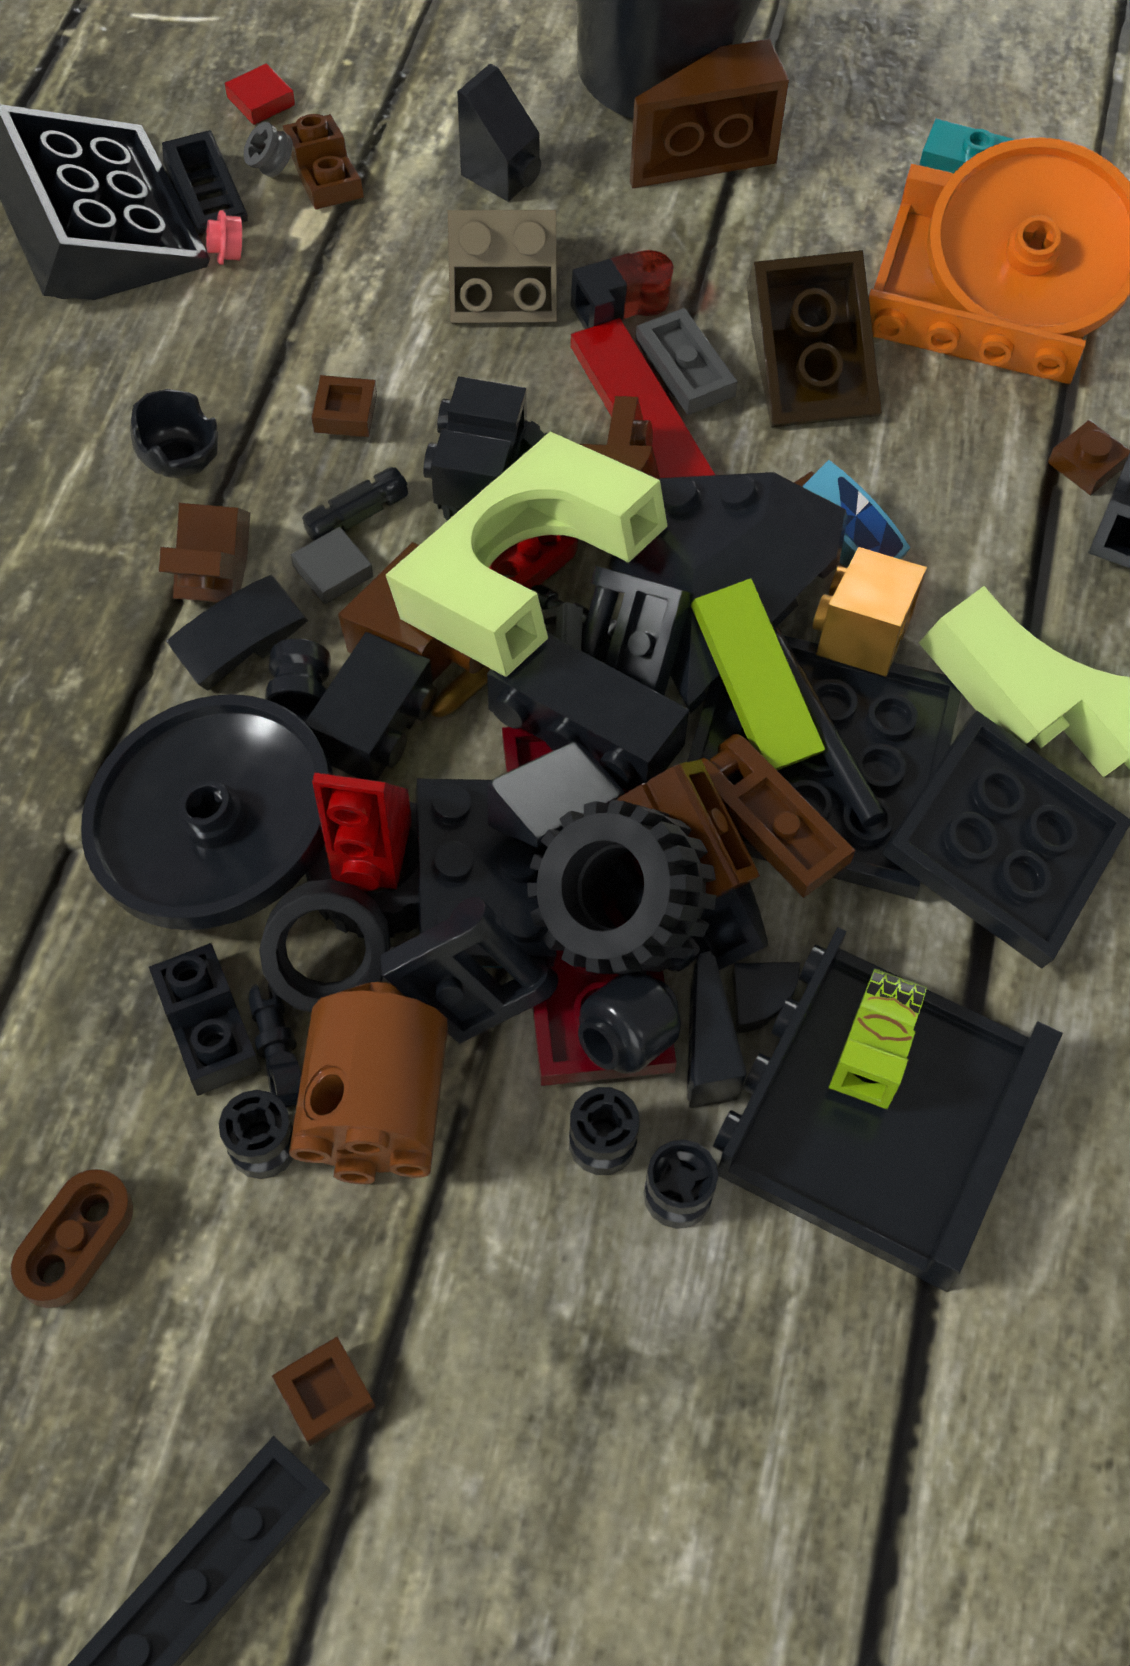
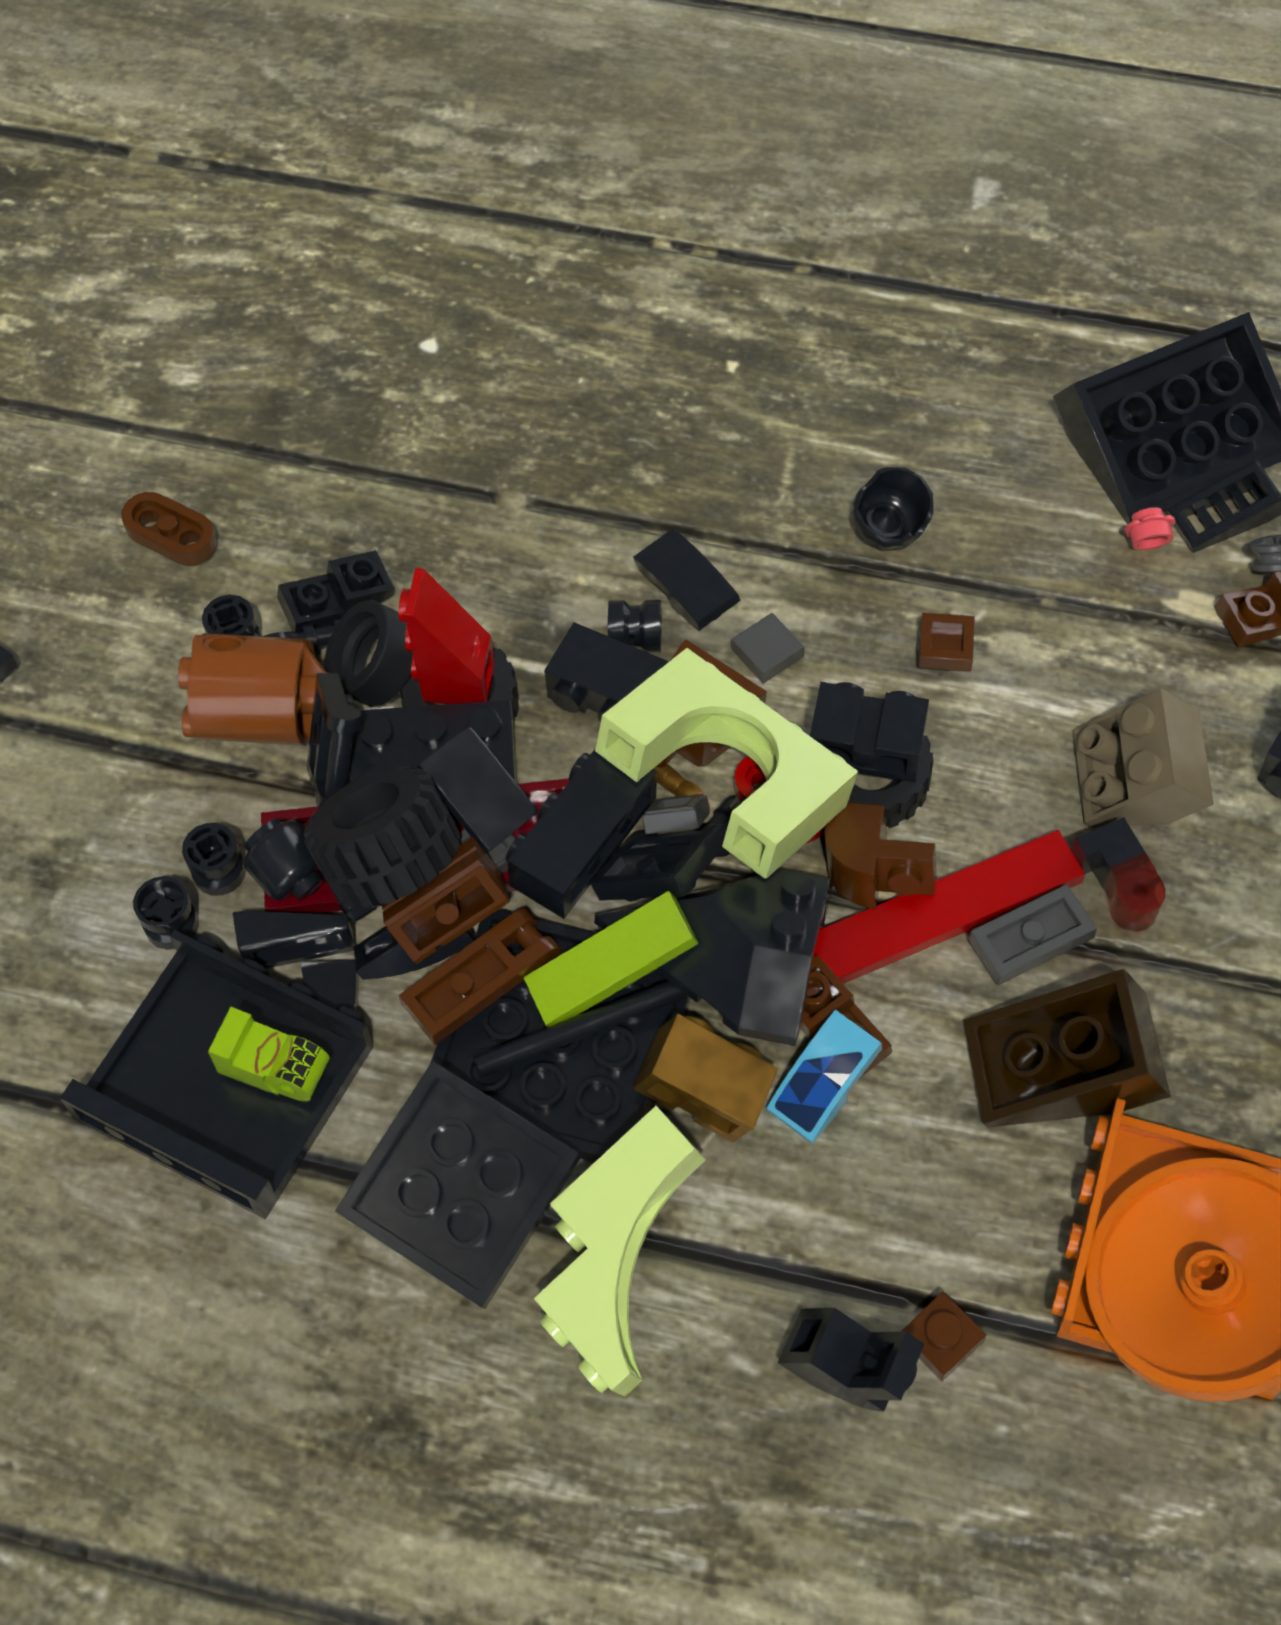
camera: 95 degrees right, 0 degrees up
black dish [81,694,334,930] -> none
reddish brown brick [159,503,250,602] -> none
reddish brown plate [272,1336,375,1446] -> none
black axle [302,467,408,541] -> none

